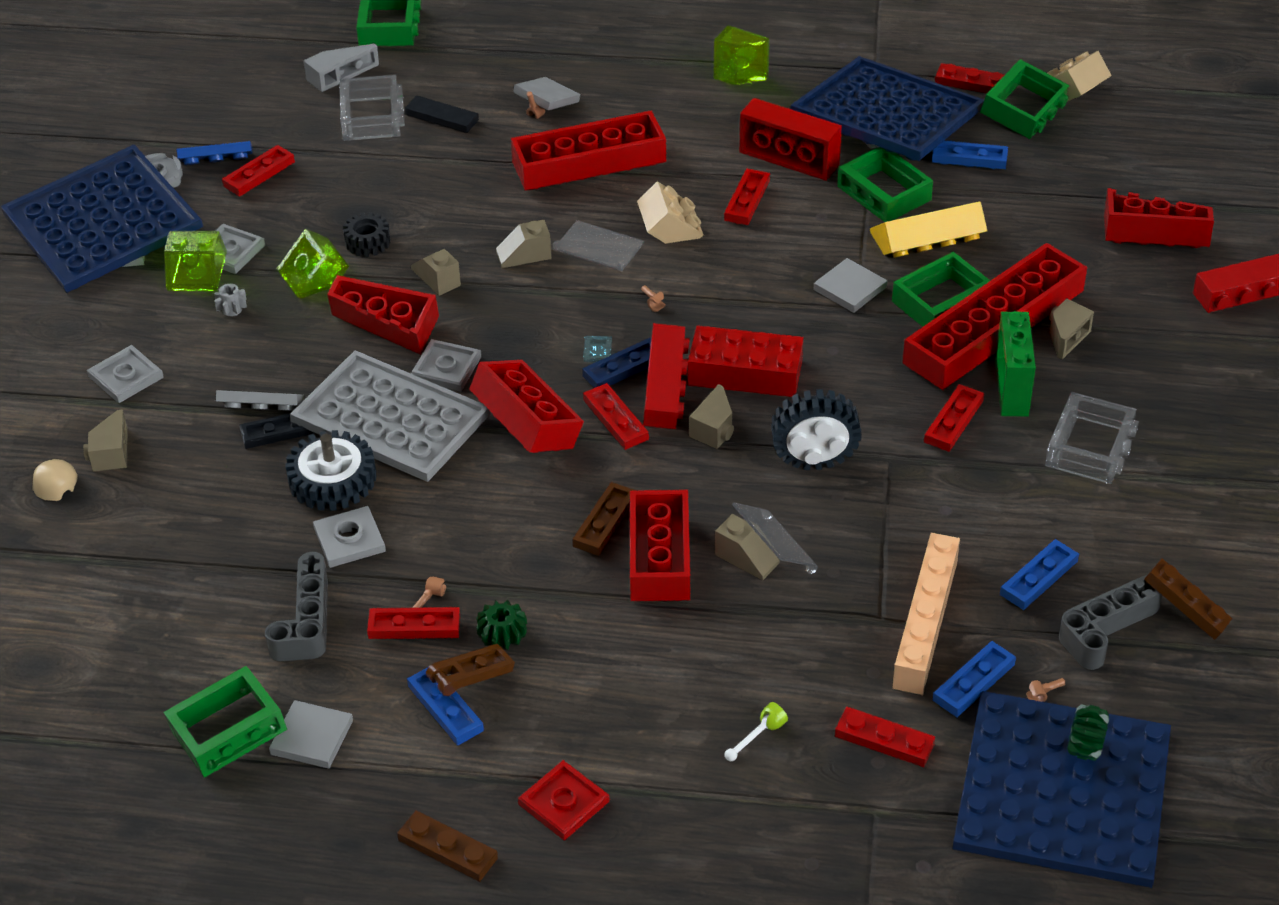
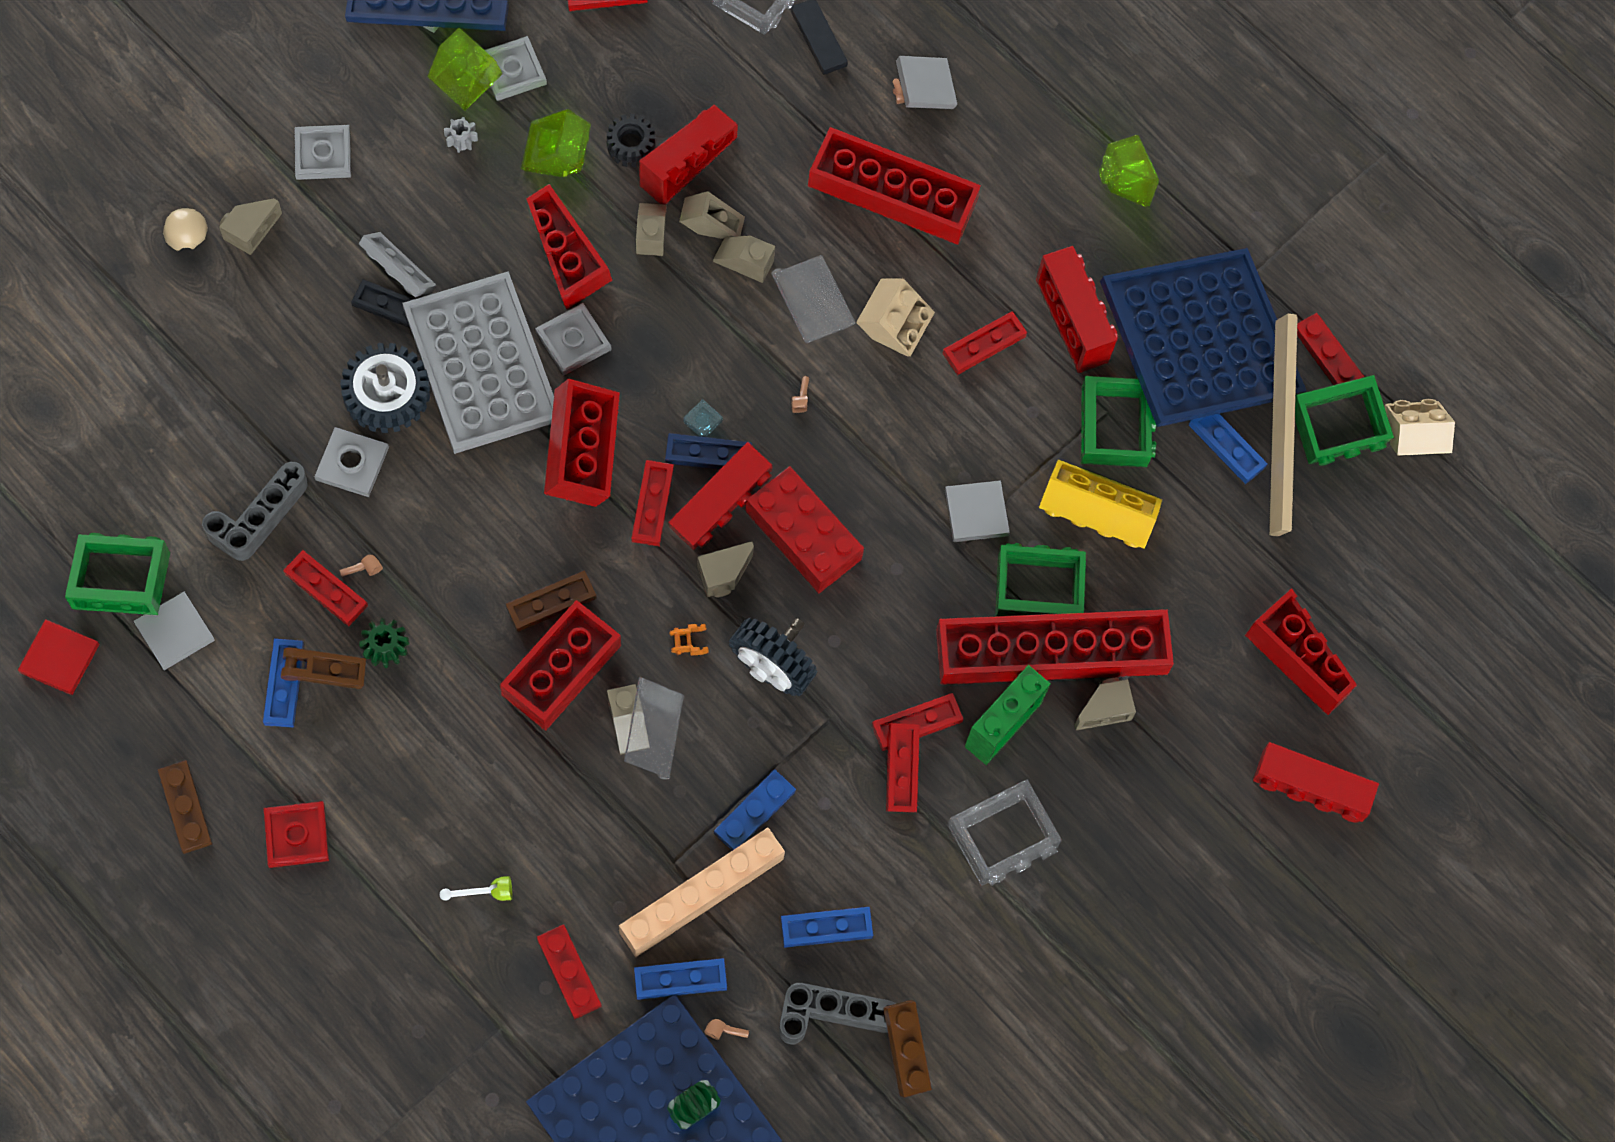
camera: 30 degrees right, 25 degrees up
none -> red tile [18,619,100,695]
none -> red wedge [639,105,738,205]
none -> orange piece [669,624,709,656]
none -> dark tan slope [679,192,745,239]
none -> blue plate [714,770,796,851]
none -> red plate [886,723,920,812]
none -> tan tile [1269,314,1297,536]

